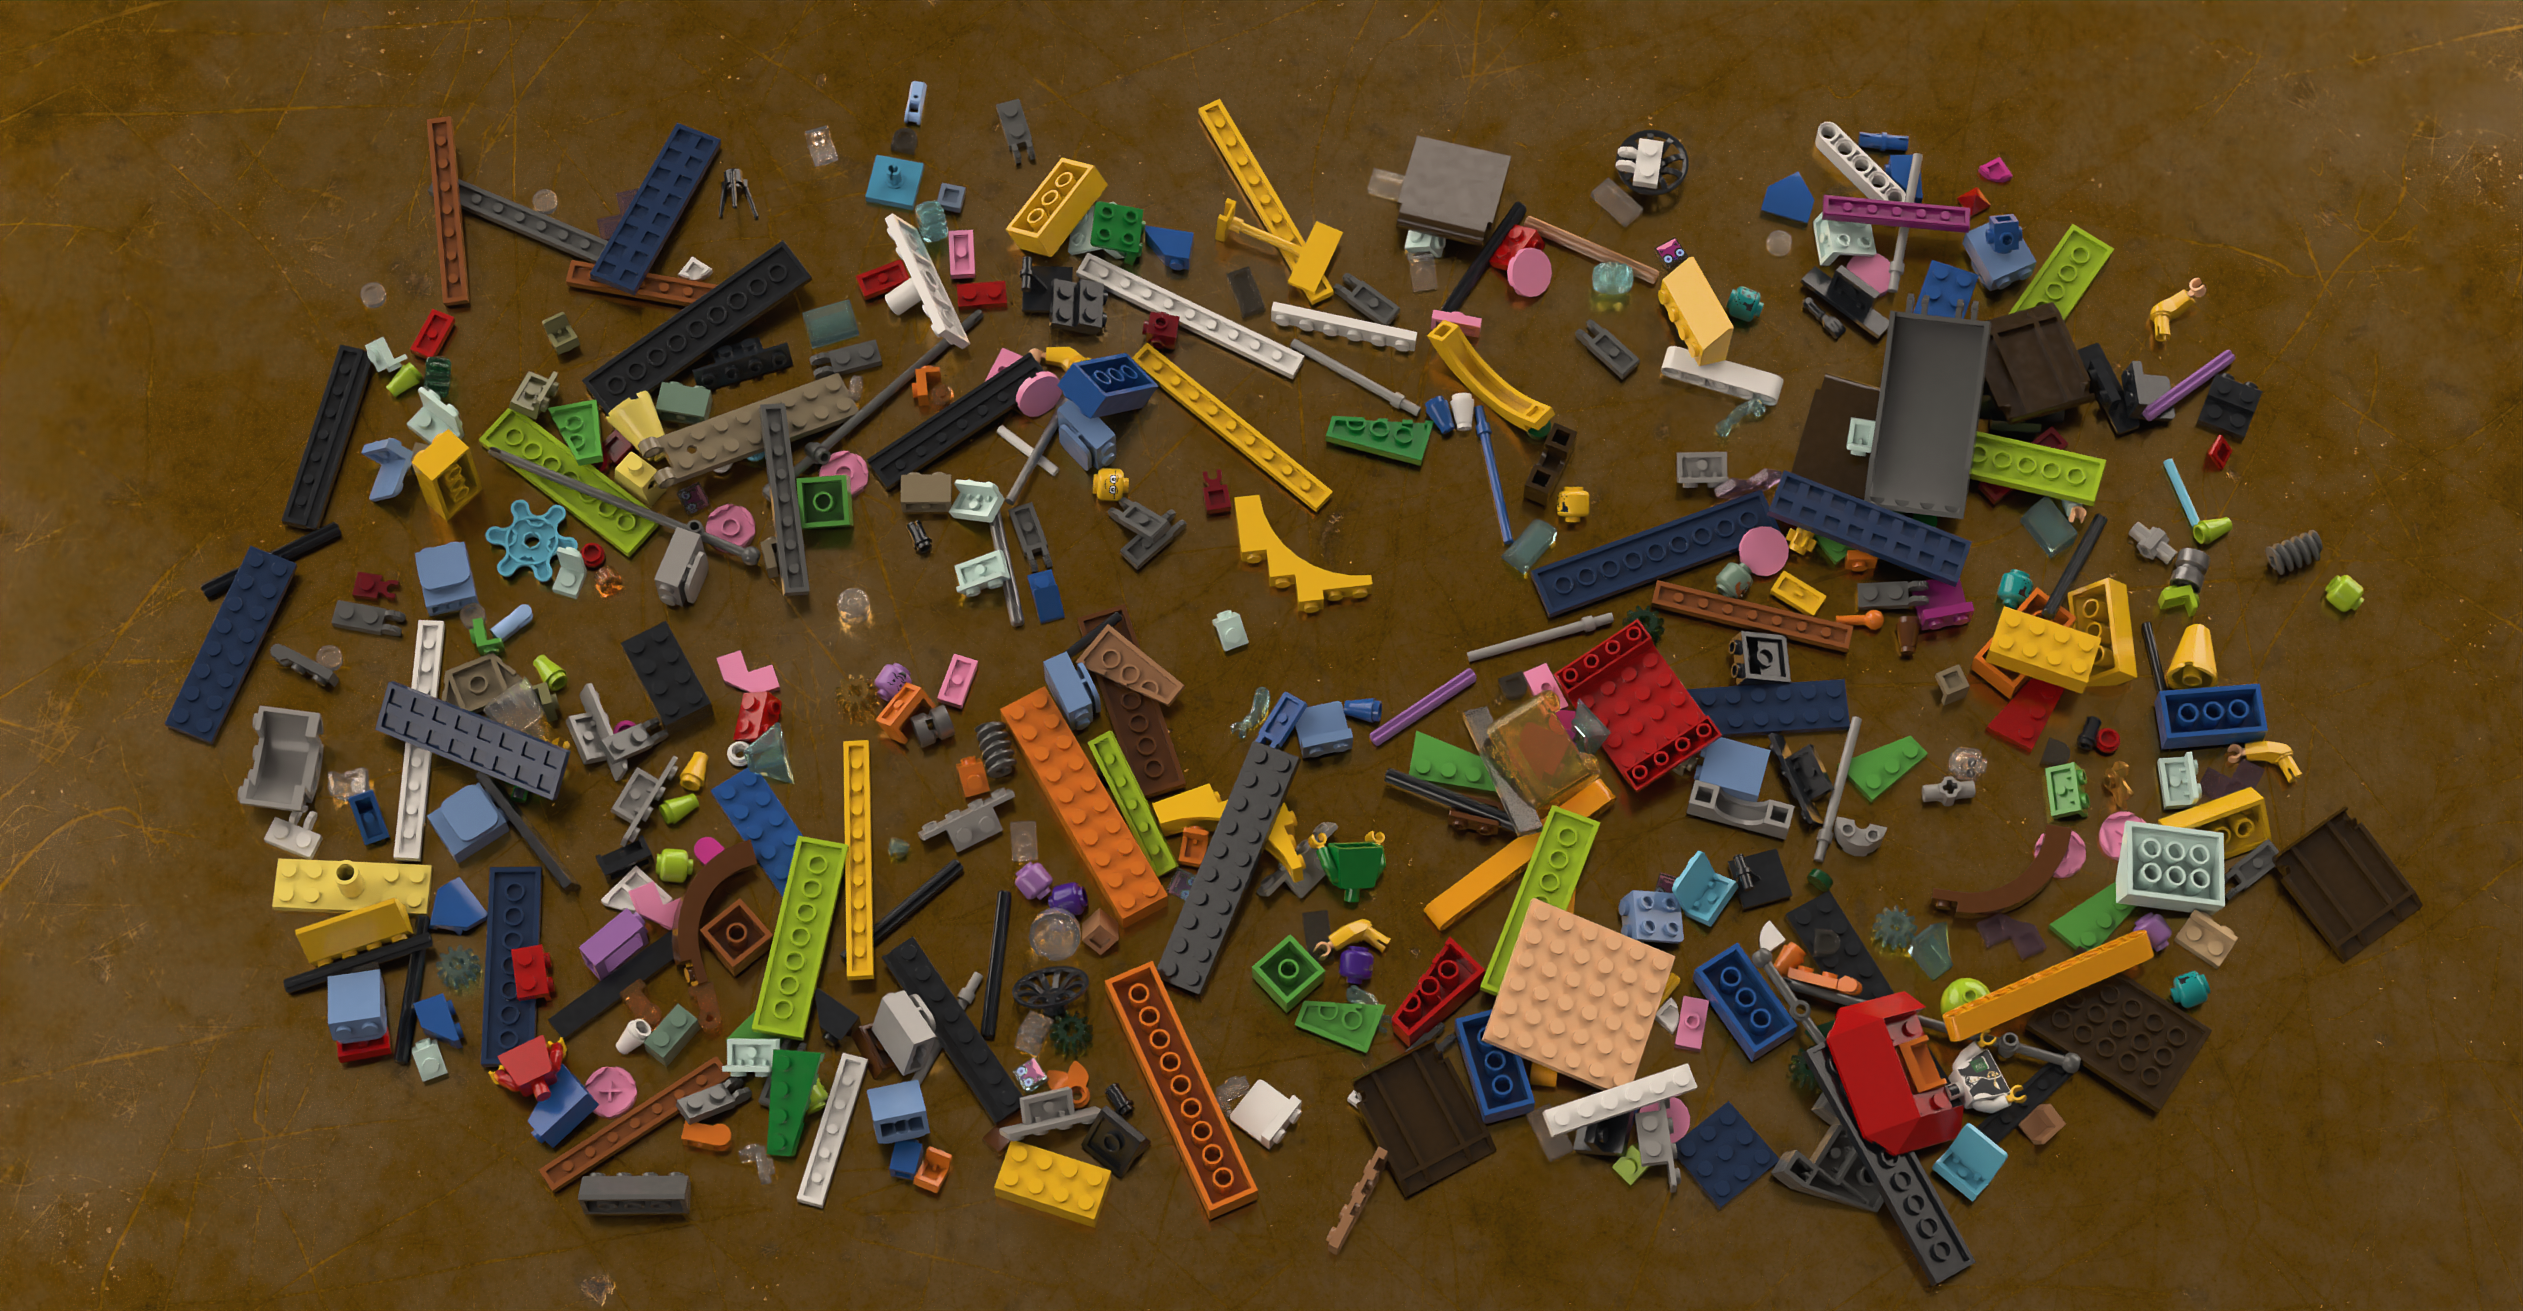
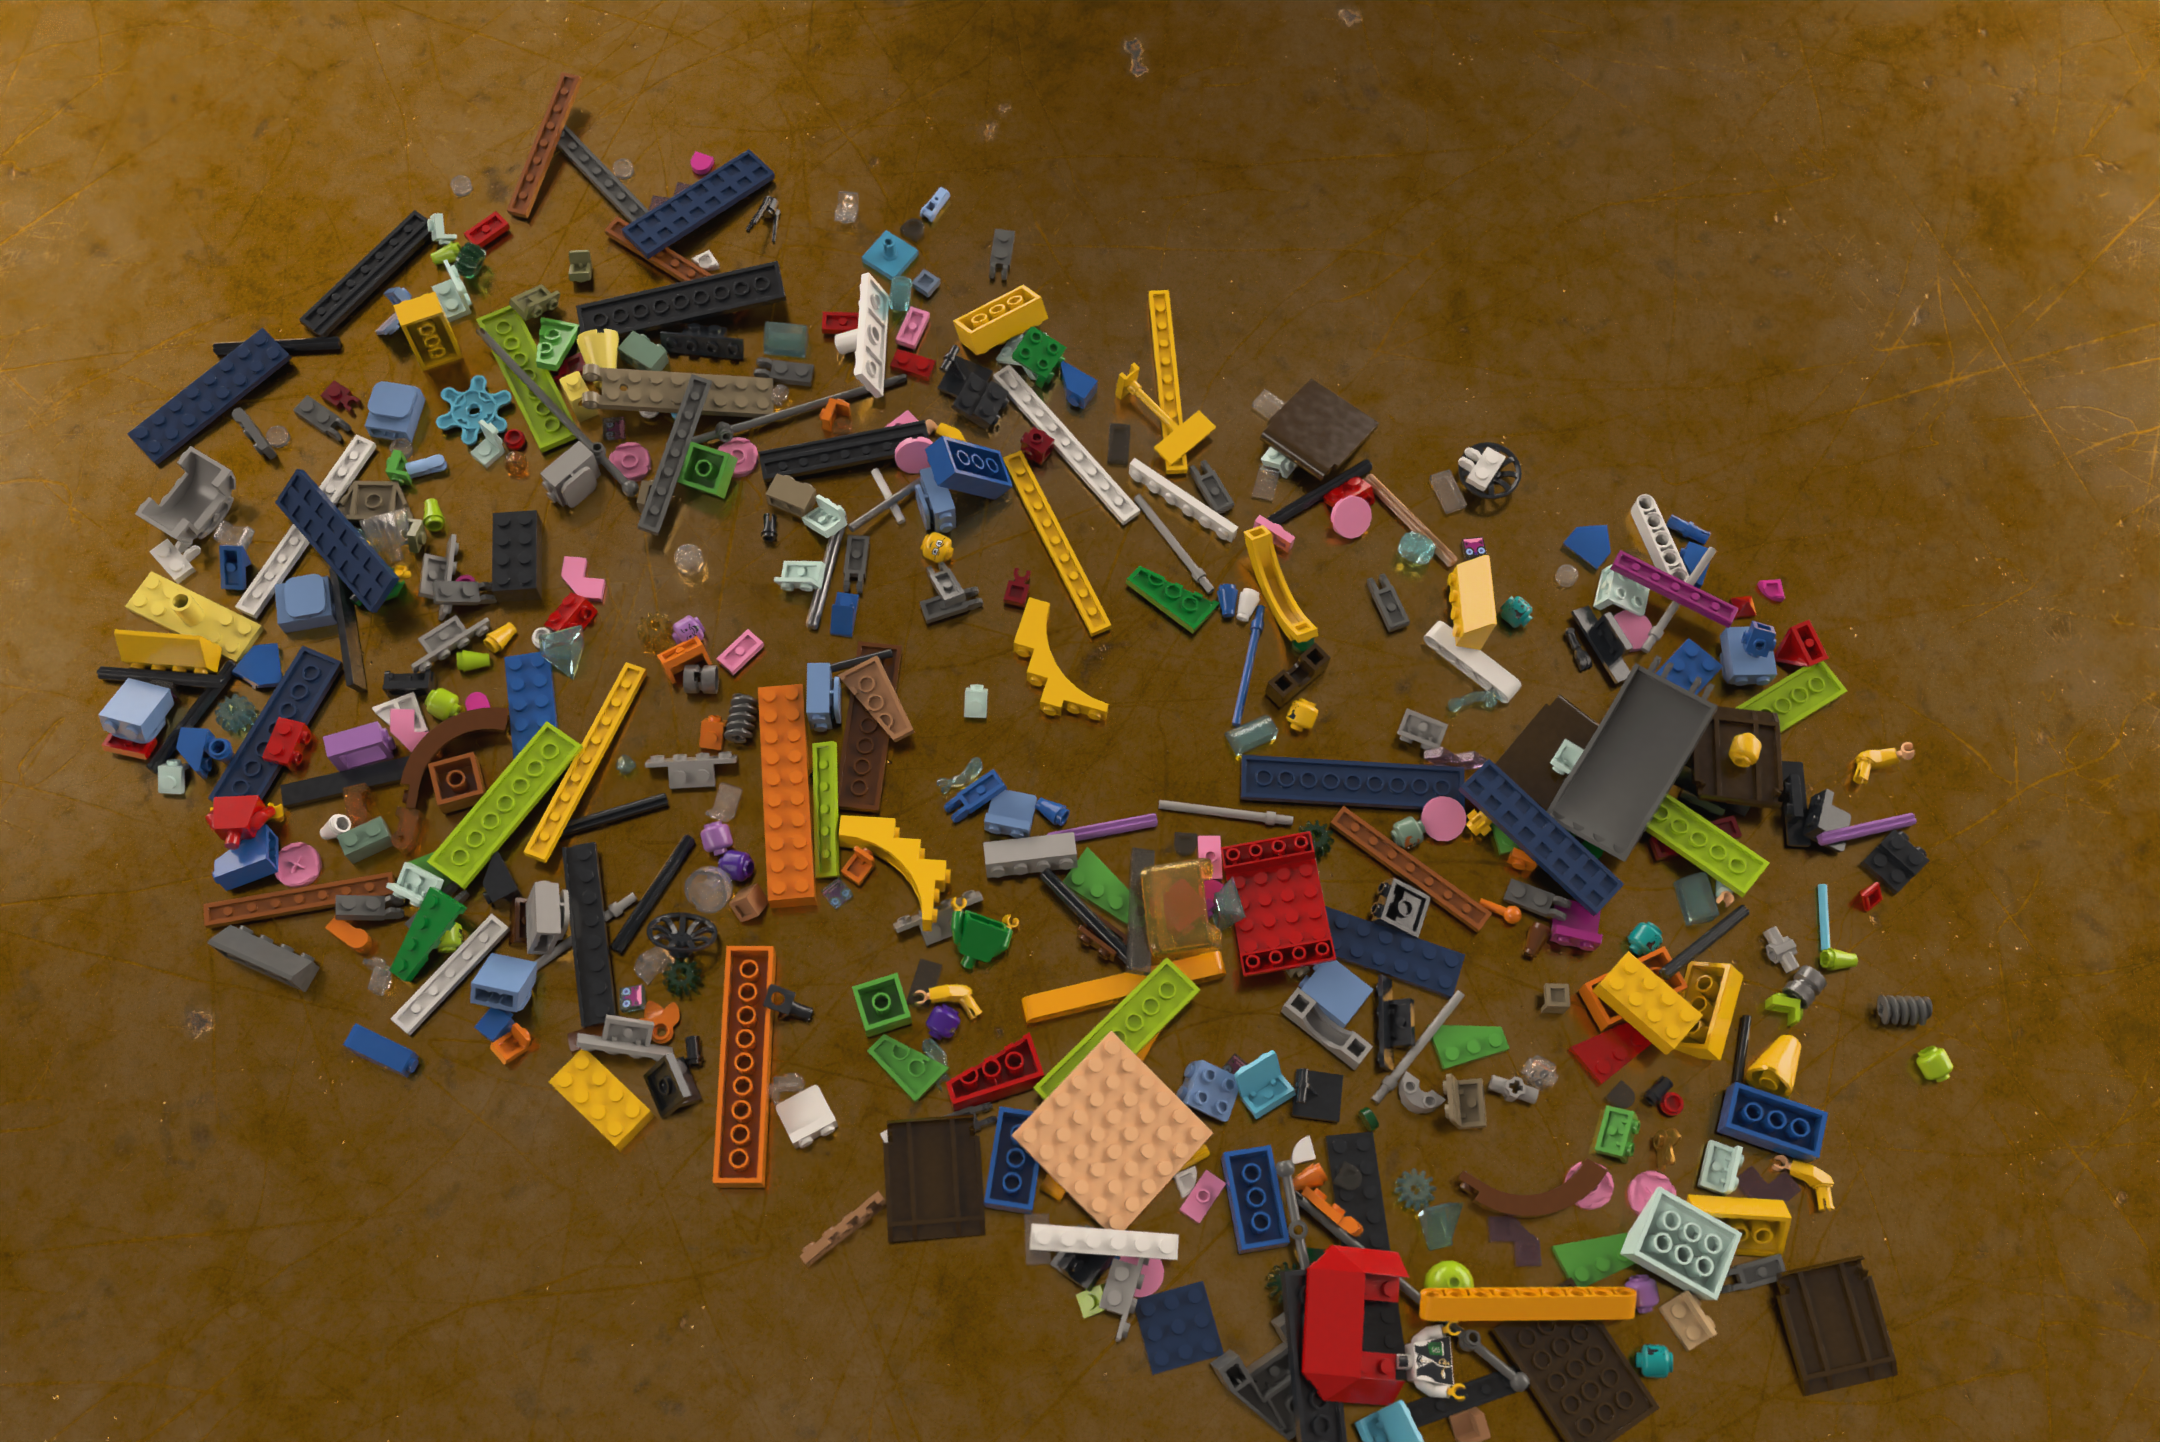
camera: 20 degrees right, 0 degrees up
black plate [1157,740,1301,996] -> none
yellow plate [1770,571,1827,617] -> none
orange panel [1896,1035,1947,1095] -> none
none -> blue cone [208,738,235,765]
none -> blue slope [343,1023,419,1077]
none -> dark pink tile [690,151,715,174]
none -> black bracket [763,984,813,1022]
none -> light grey brick [983,832,1078,878]
none -> dark tan bracket [1443,1074,1487,1129]
none -> yellow head [1729,733,1762,767]
none -> red slope [1774,620,1829,667]

